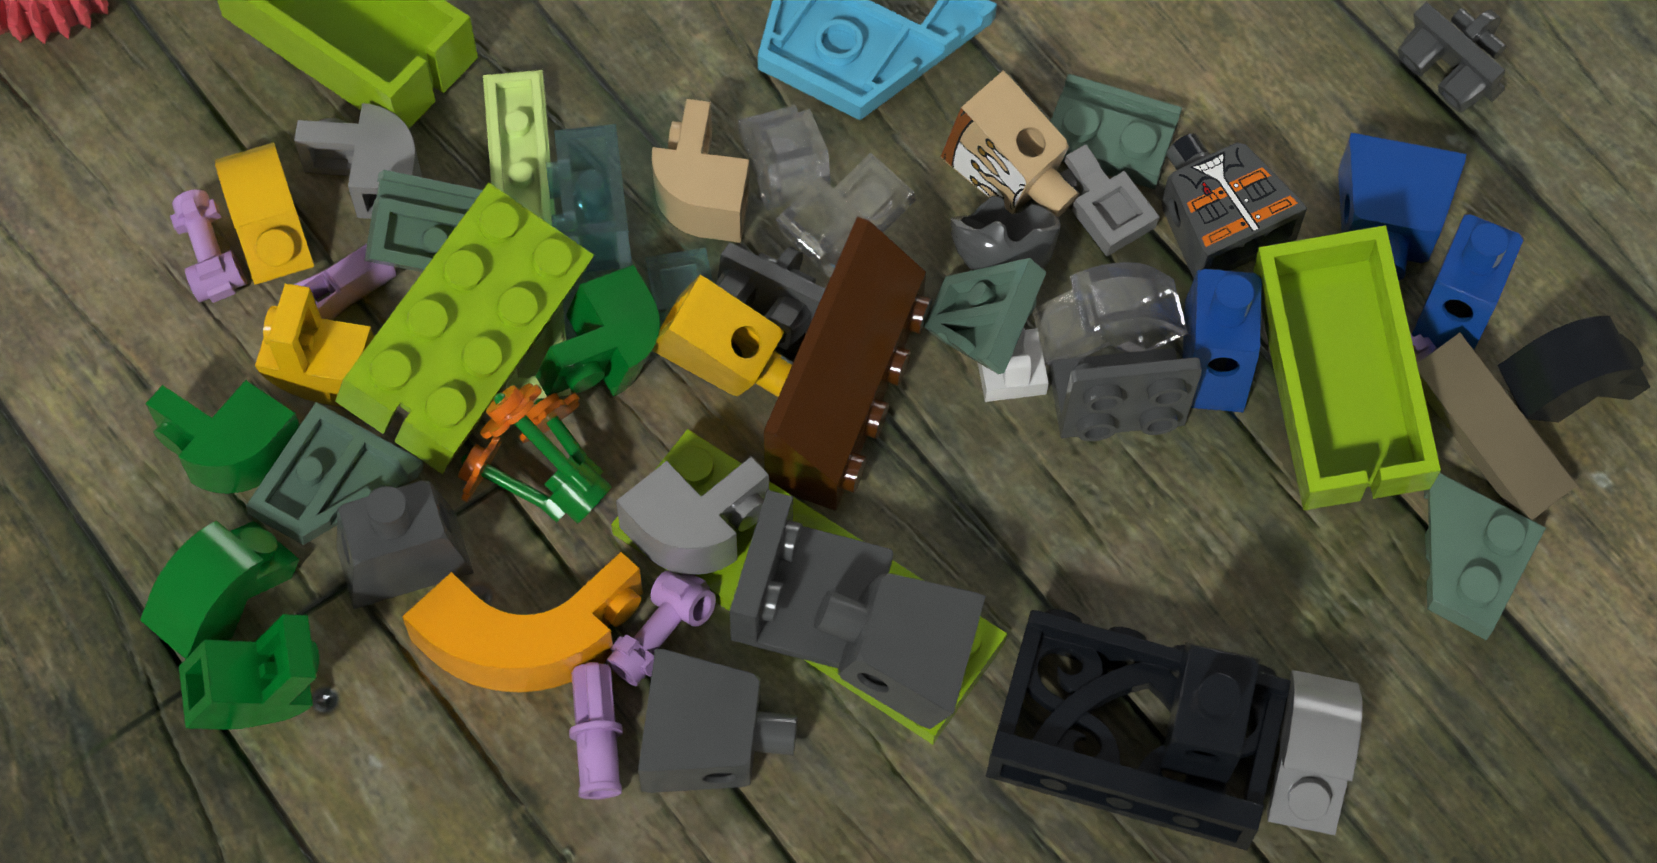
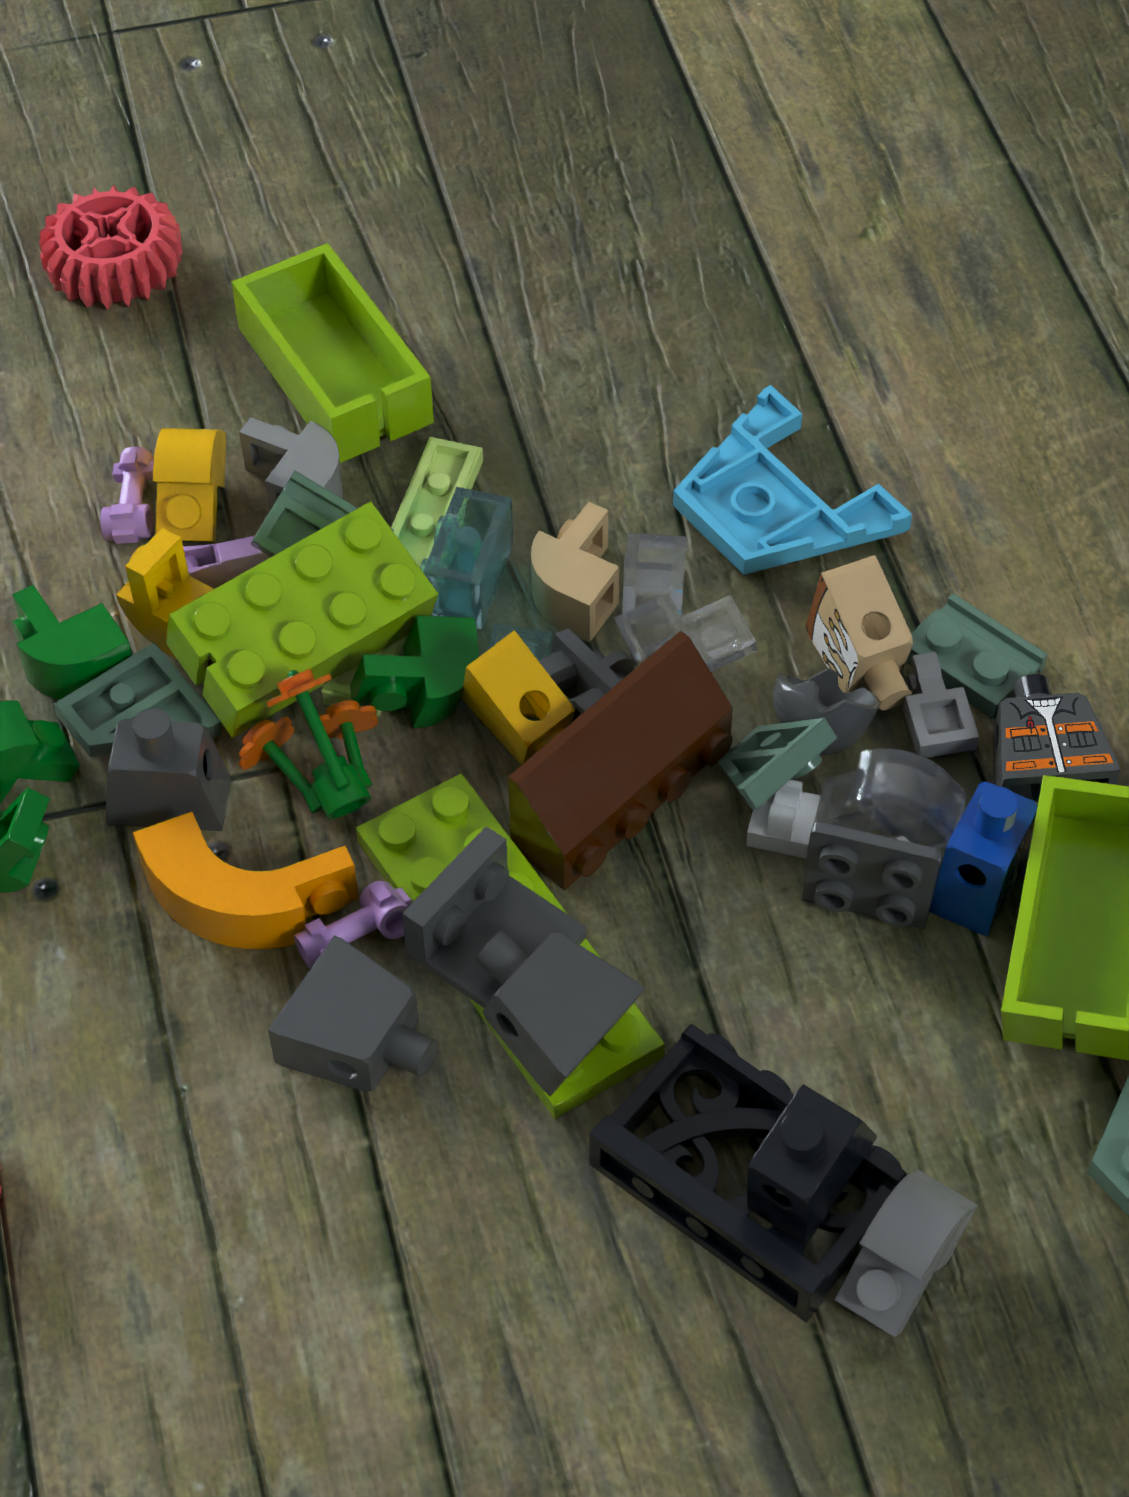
camera: 25 degrees right, 10 degrees down
lavender axle [569,662,623,800] -> none
light grey brick [616,457,769,575] -> none

